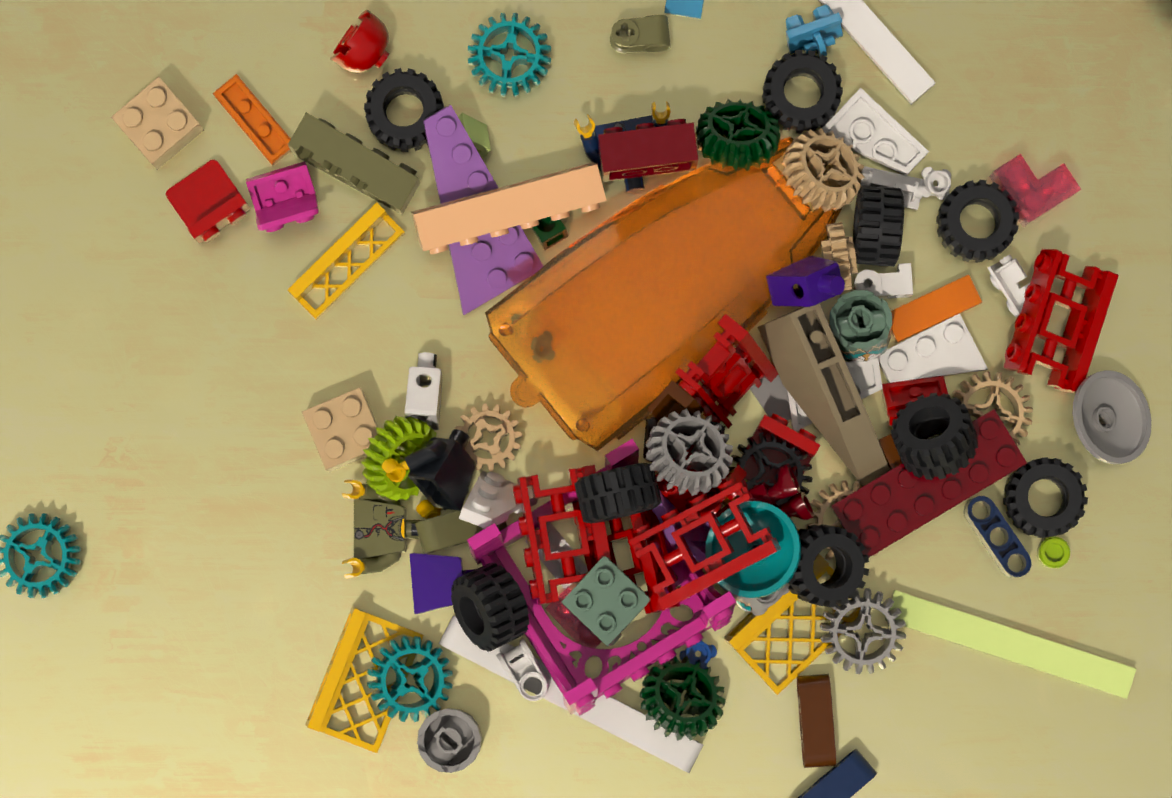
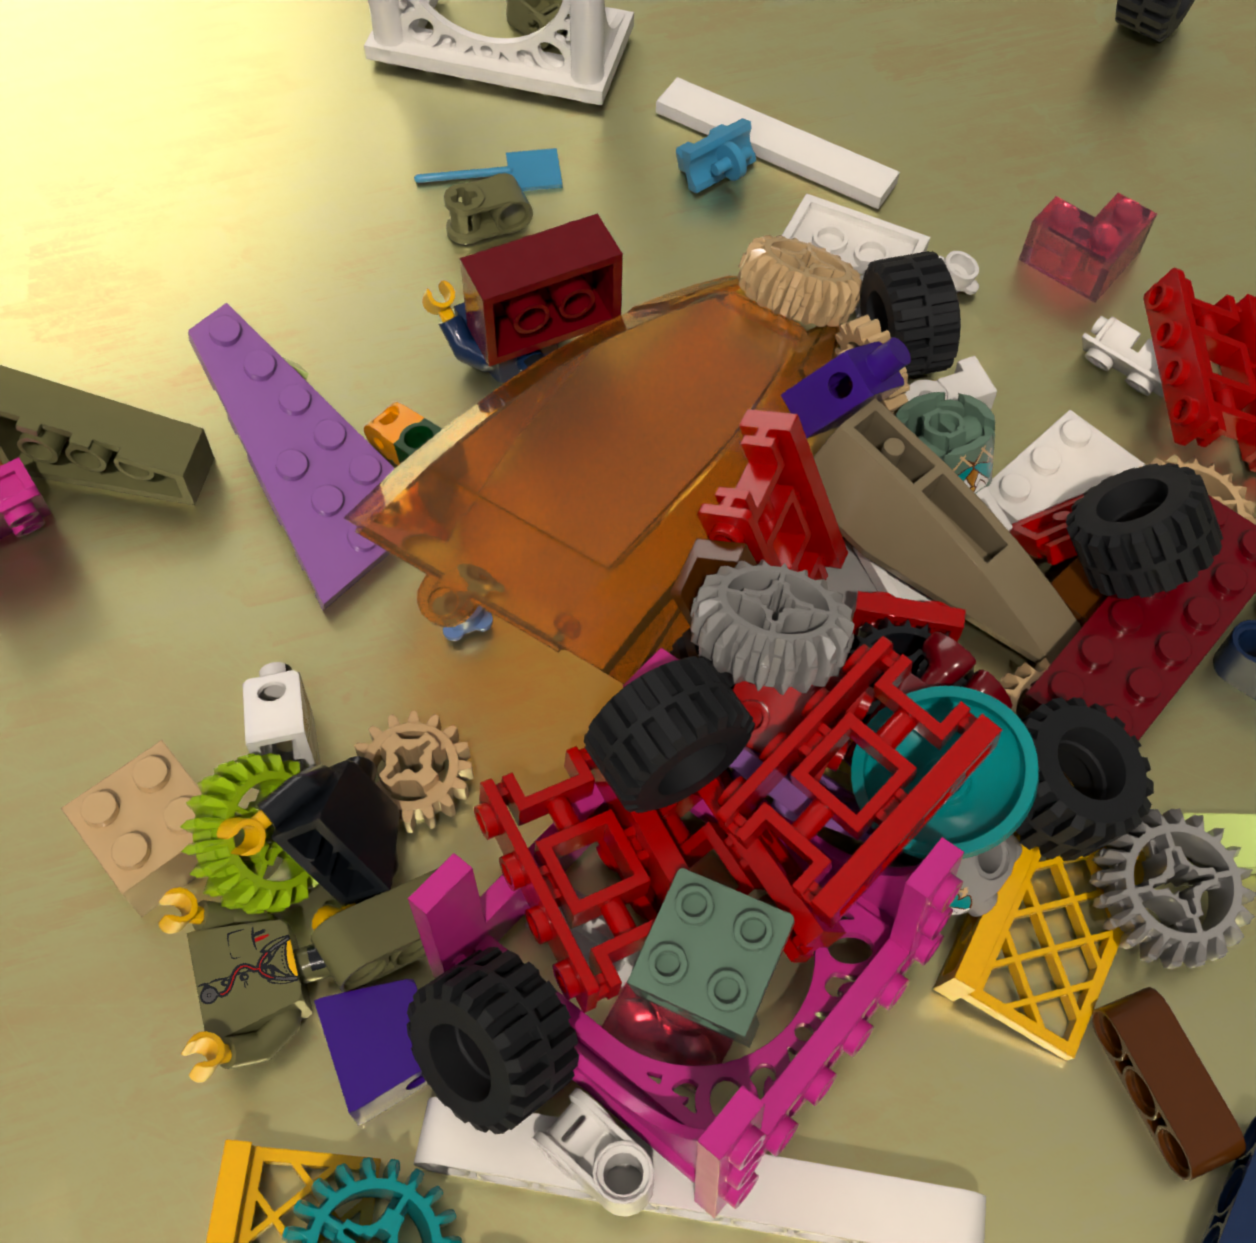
camera: 20 degrees left, 25 degrees down
yellow fence [287,202,405,320] -> none
red cylinder [330,10,390,73] -> none
black tyre [364,68,444,152] -> none
light nougat brick [411,162,607,254] -> none
white wing [459,471,539,529] -> none
teal gear [468,13,551,97] -> none
dark green gear [640,656,726,741] -> none
blue plate [679,640,717,670] -> none
dark green gear [695,99,781,172] -> none
black tyre [762,50,843,134] -> none
orange tile [891,274,982,343] -> none
black tyre [936,180,1019,263] -> none

